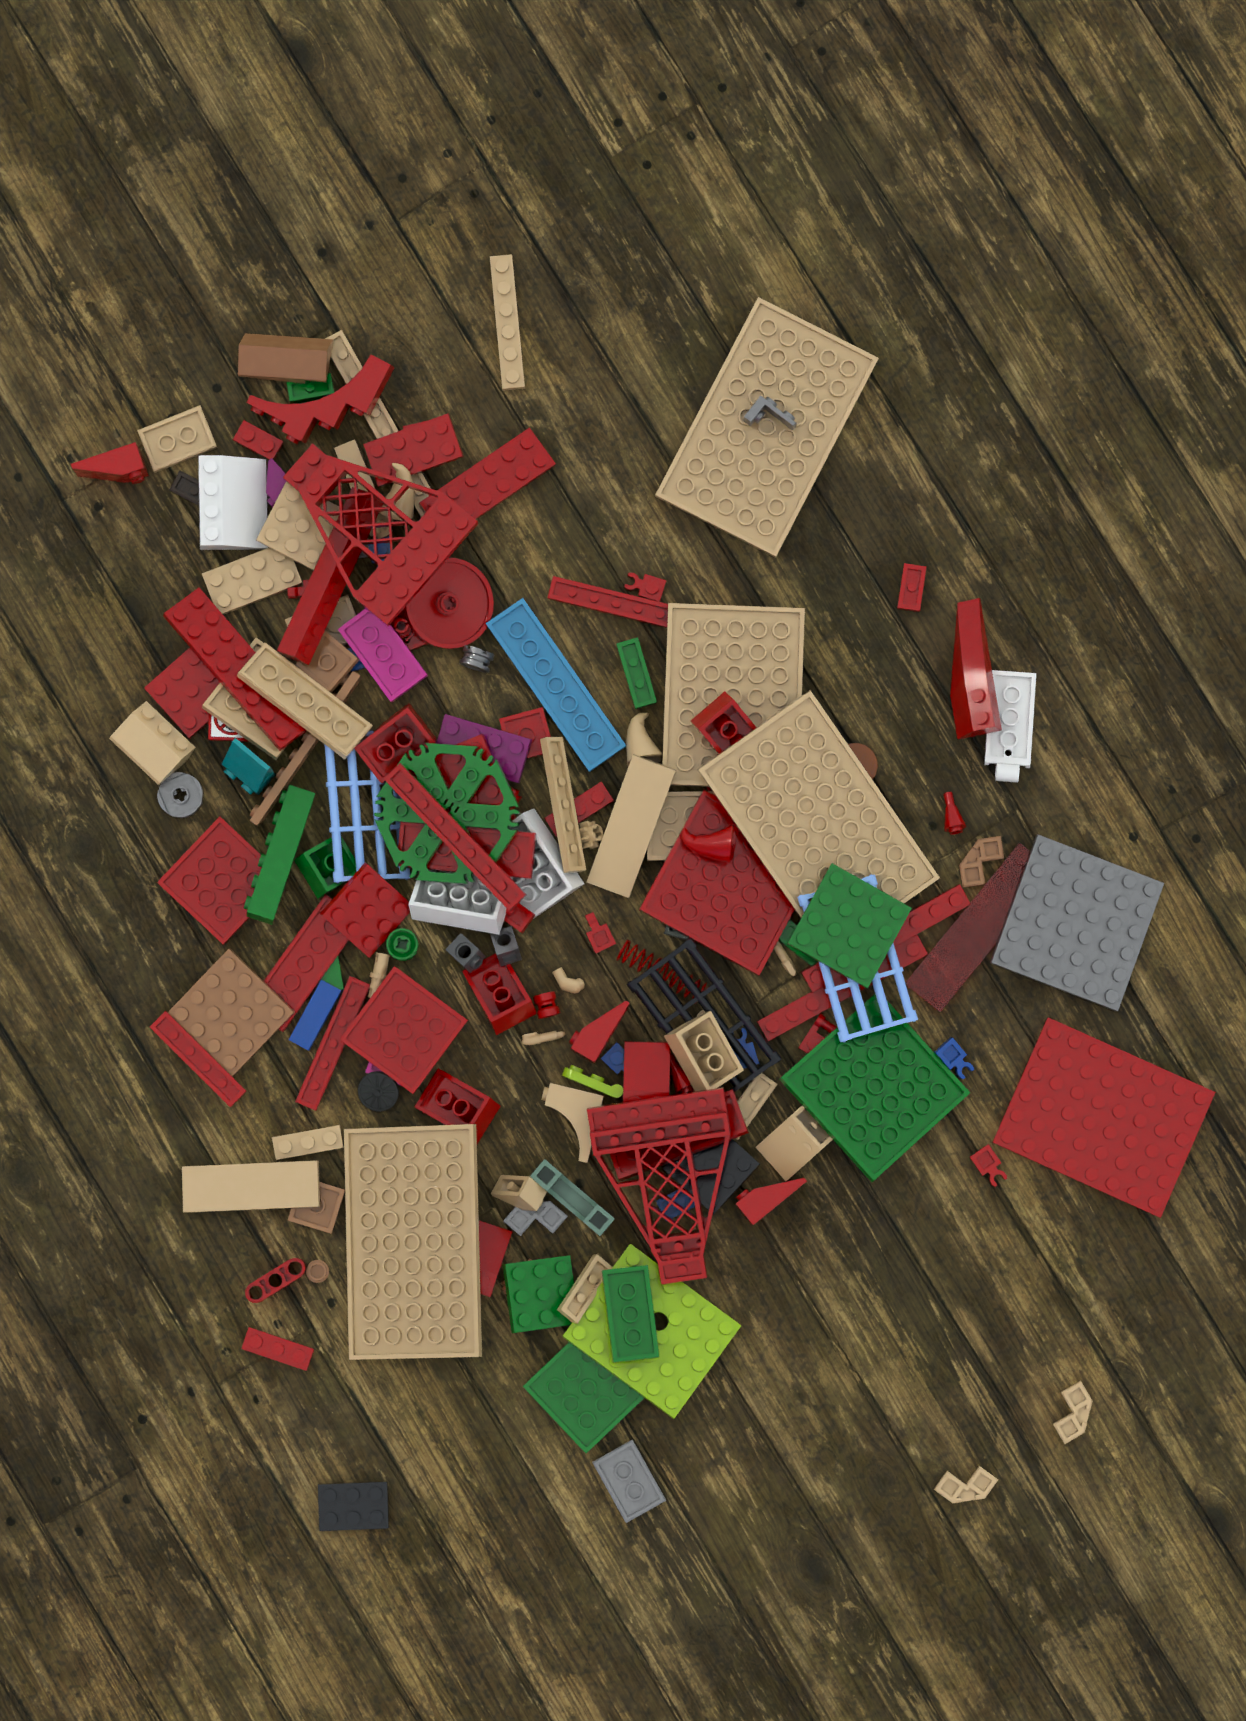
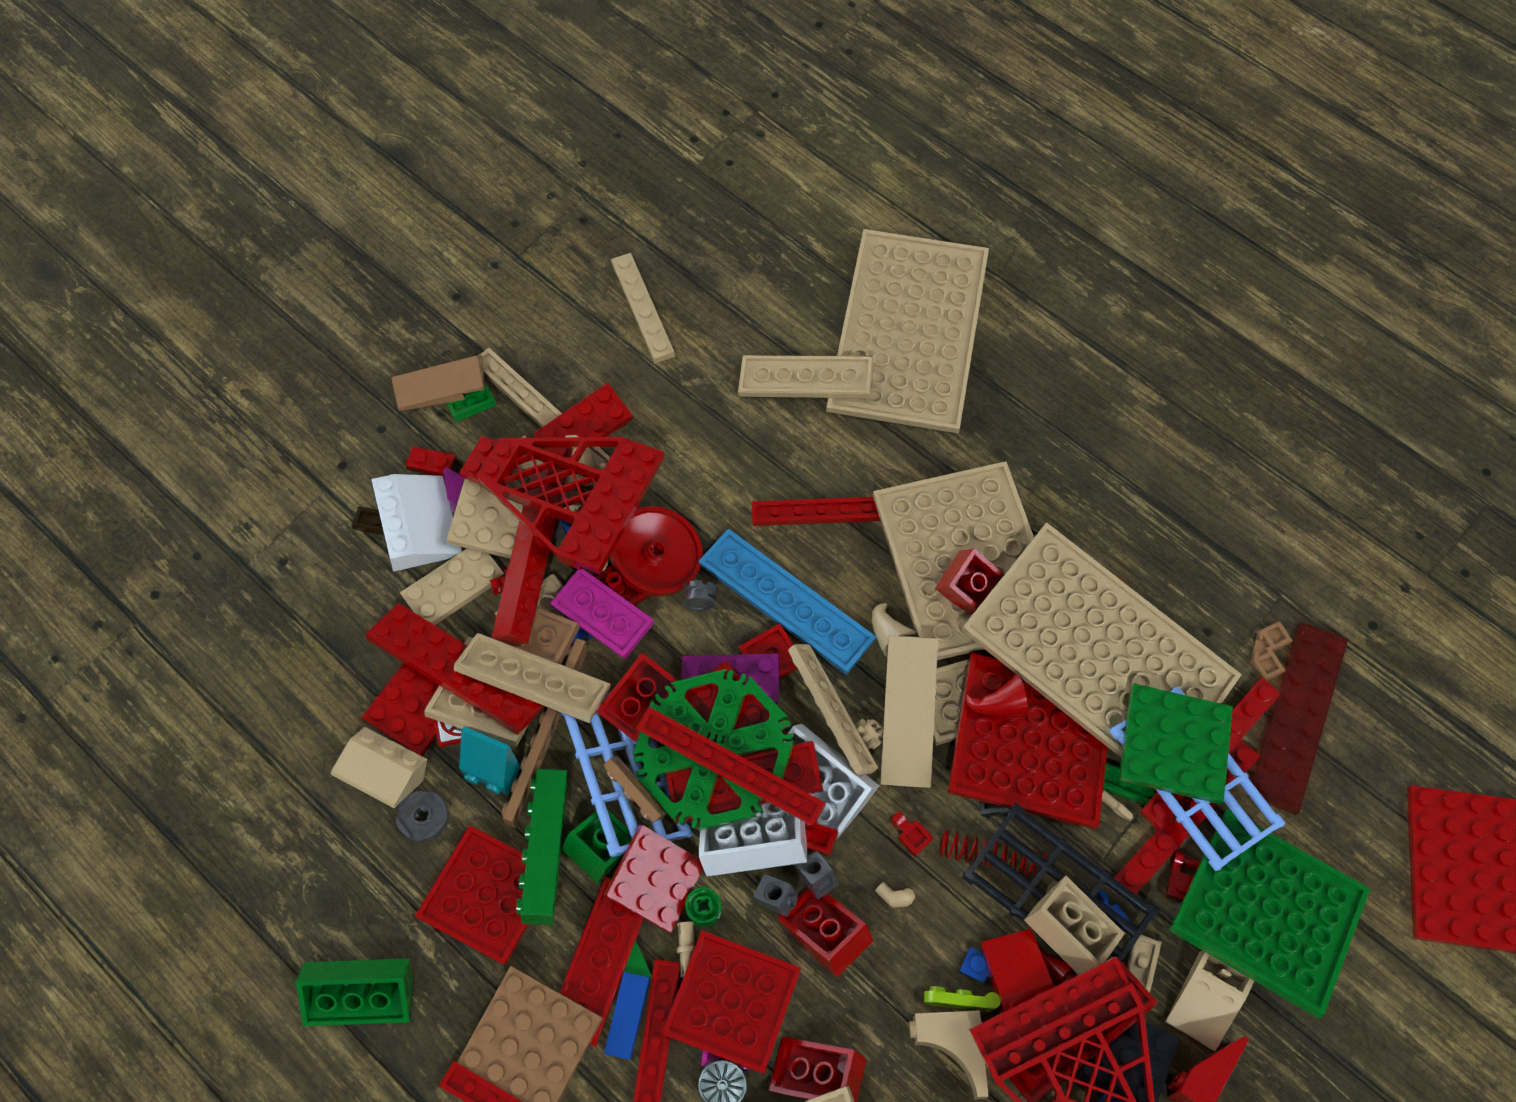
camera: 15 degrees left, 20 degrees down
red slope [71,442,149,484] -> none
tan tile [137,405,217,473] -> none
red arch [246,355,394,445] -> none
red plate [419,427,556,520] -> none
tan piece [522,1031,565,1045] -> none
red wheel [533,991,560,1019] -> none
red plate [544,781,614,838] -> none
red slope [569,1001,630,1064] -> none
green plate [616,637,657,709] -> none
red plate [624,573,666,602] -> none
flat silver bracket [743,396,797,430] -> none
red plate [897,563,926,612] -> none
blue plate [934,1037,974,1079] -> none
red cone [943,792,966,835] -> none
red wedge [950,598,1002,740] -> none
red plate [969,1144,1007,1187] -> none
white hinge [984,670,1036,783] -> none
flat silver plate [990,835,1164,1011] -> none
none -> green slope [296,958,413,1026]
none -> medium nougat plate [603,756,667,823]
none -> tan tile [738,355,874,398]

